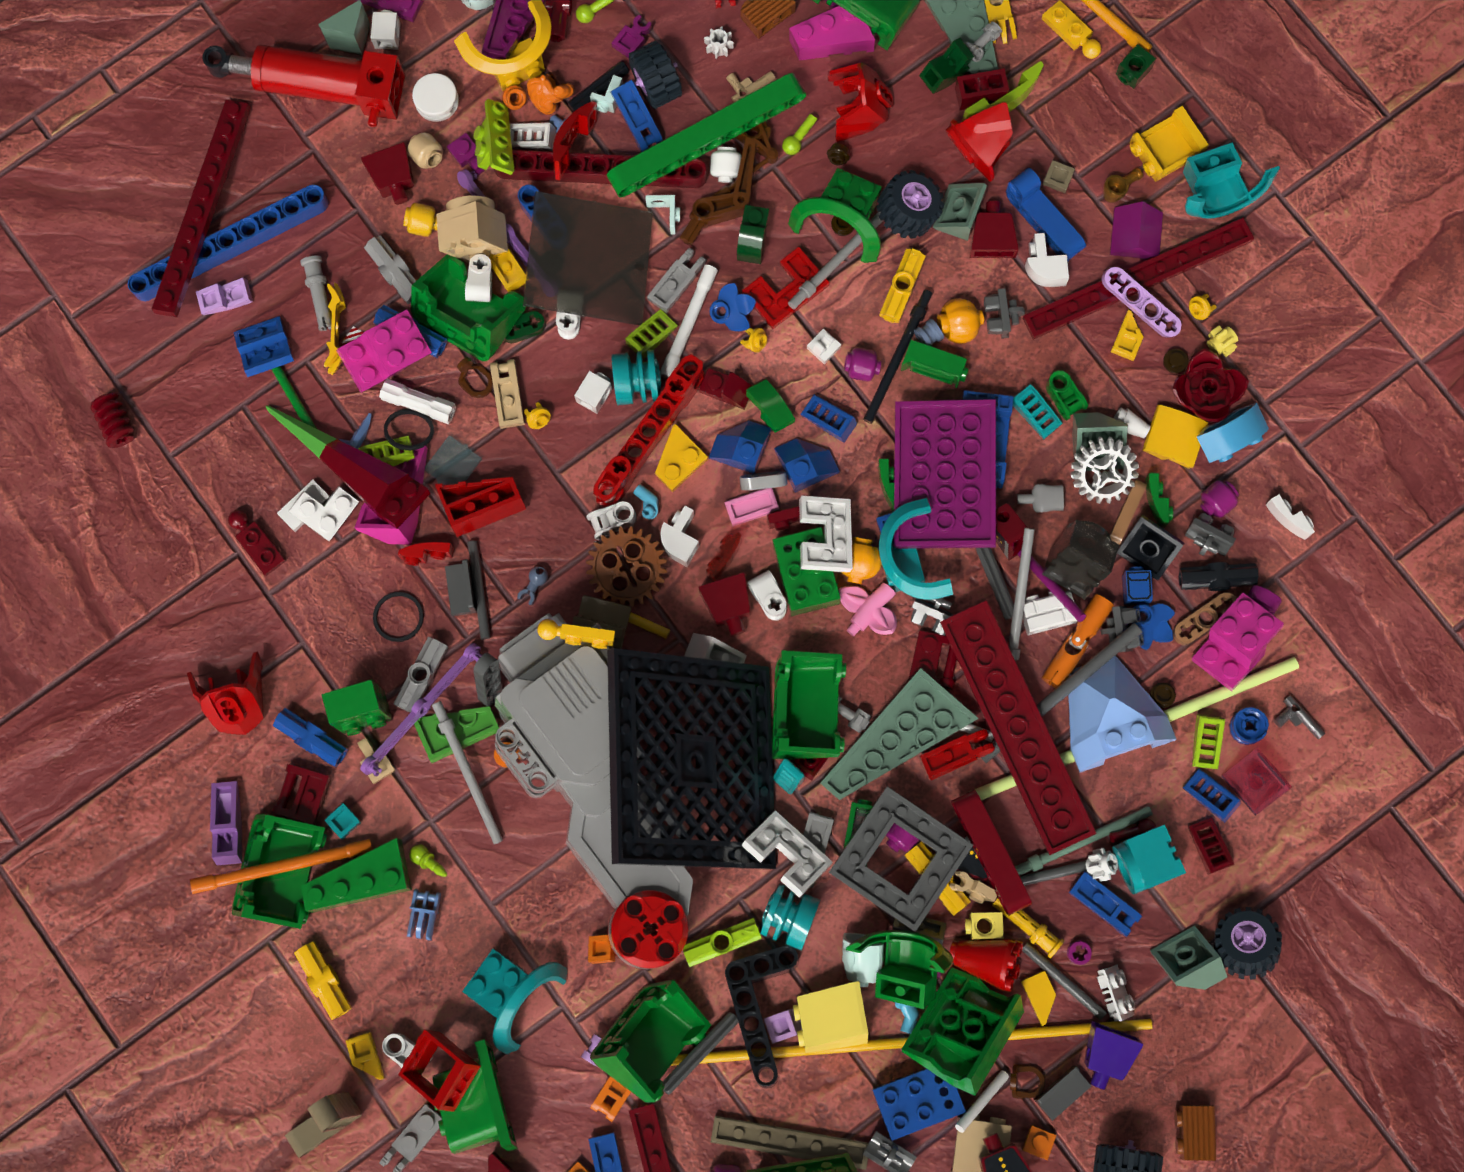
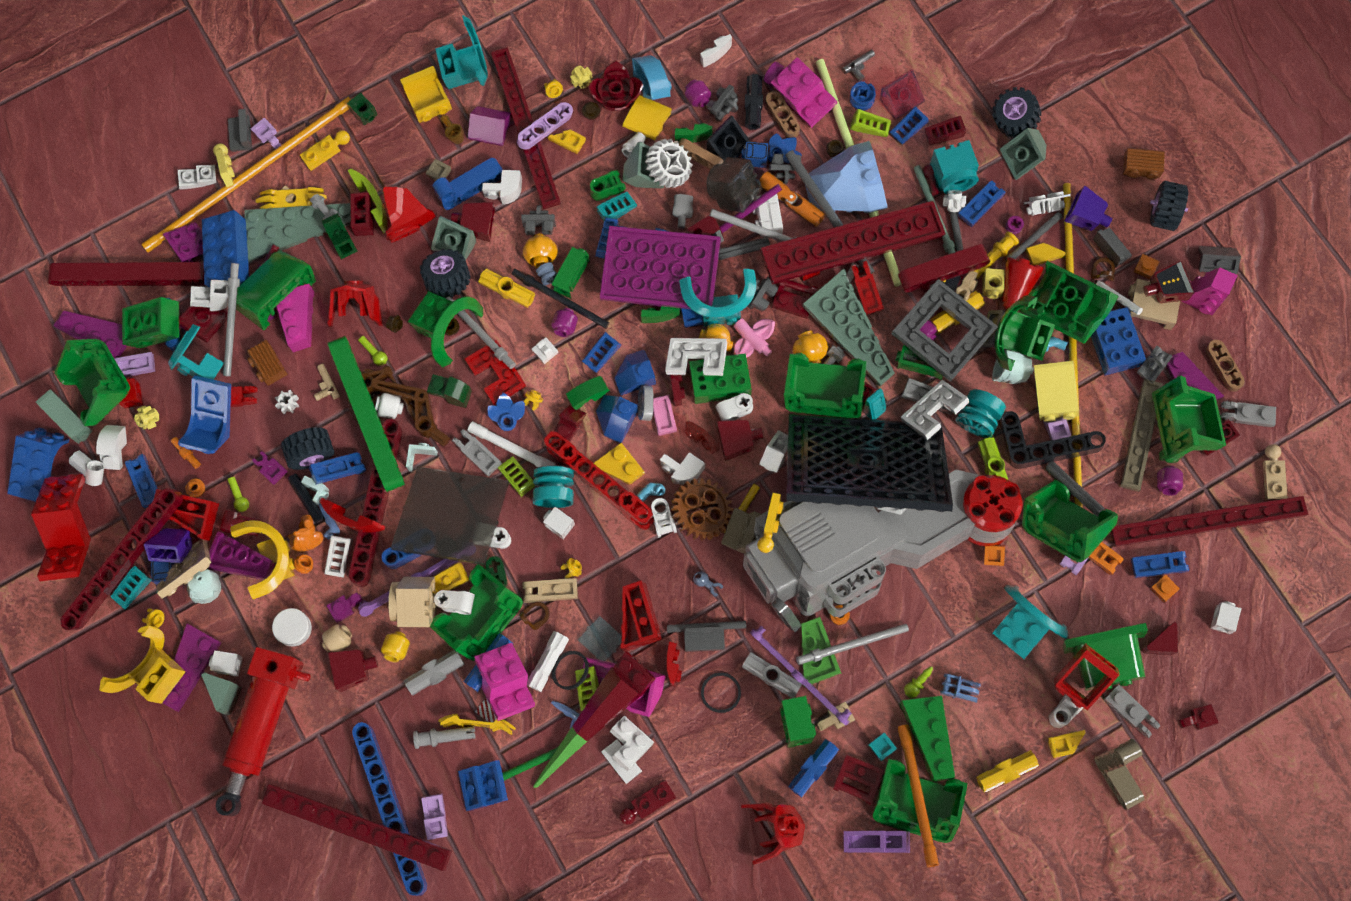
camera: 85 degrees left, 5 degrees down
lime bracket [473,99,514,175] -> none
none -> light orange plant [793,331,828,364]

